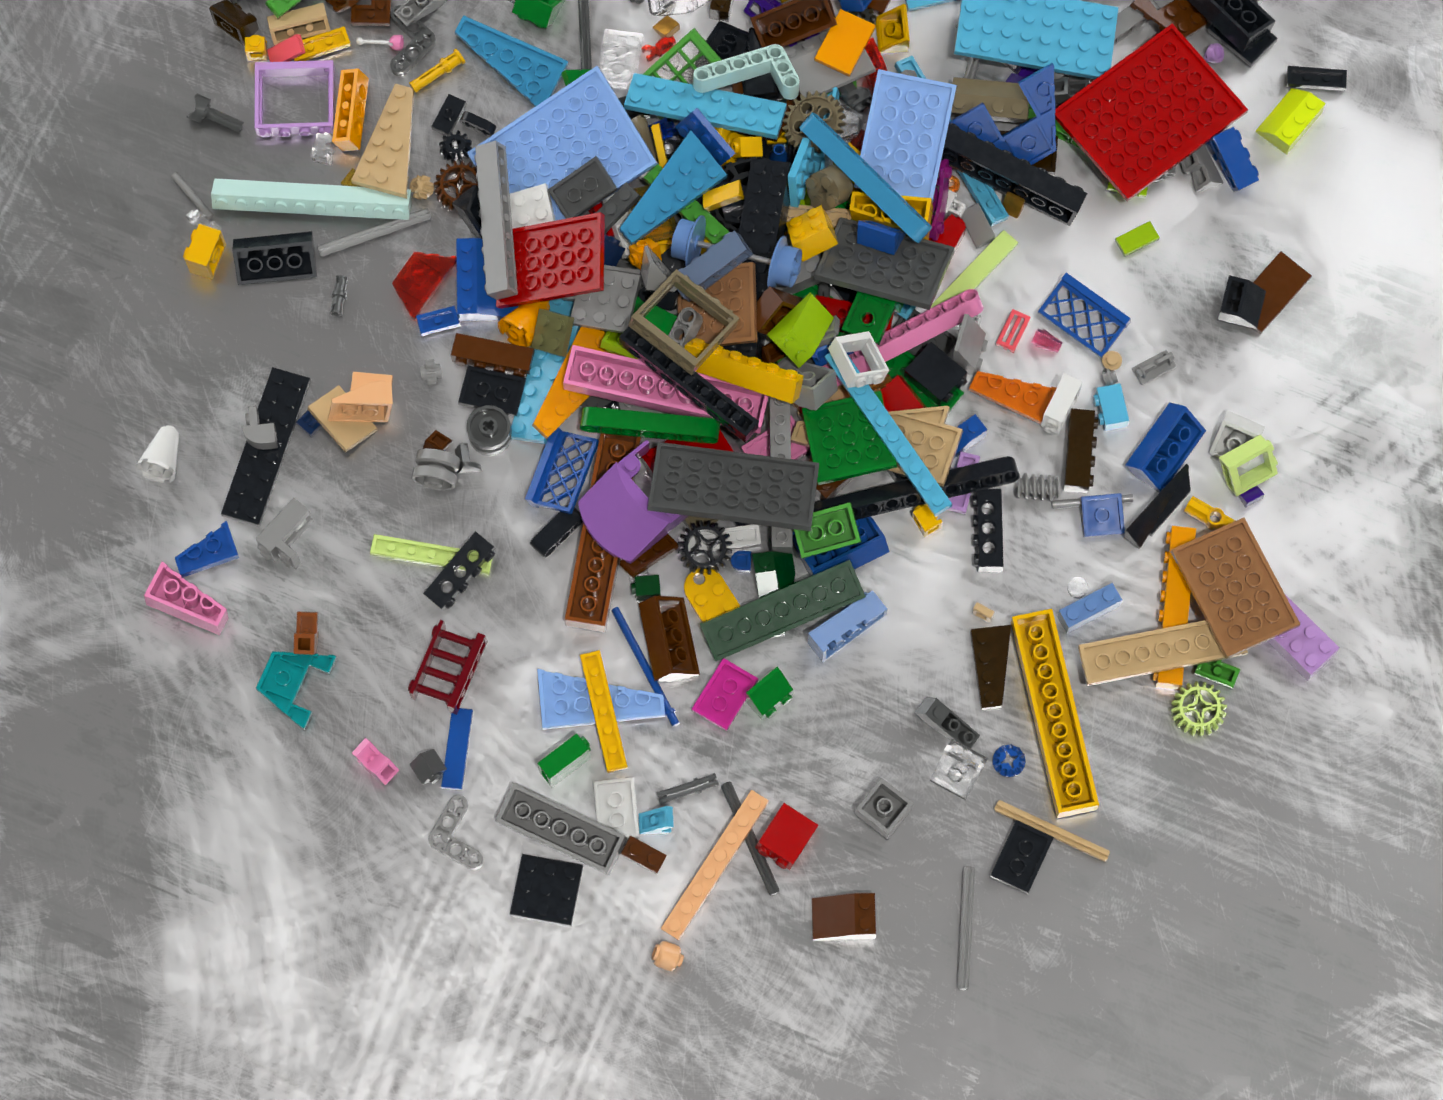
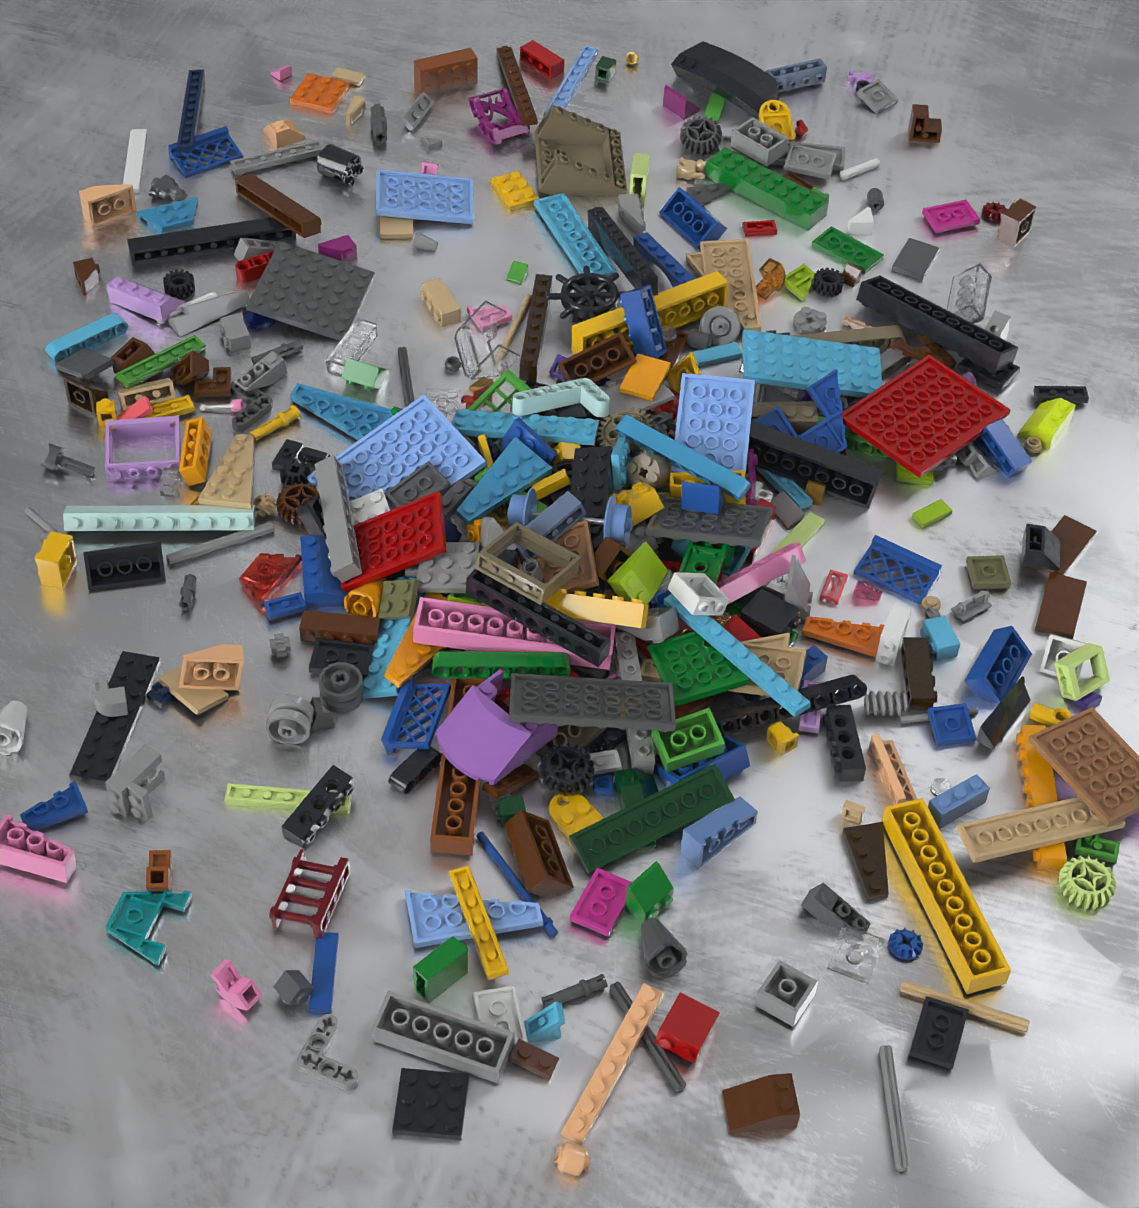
camera: 10 degrees left, 25 degrees down
none -> dark grey cone [640,918,688,978]
none -> light nougat fence [869,734,917,805]
none -> olive plate [966,555,1011,589]
none -> tan plate [1023,437,1042,453]
none -> reddish brown tile [1035,572,1087,639]

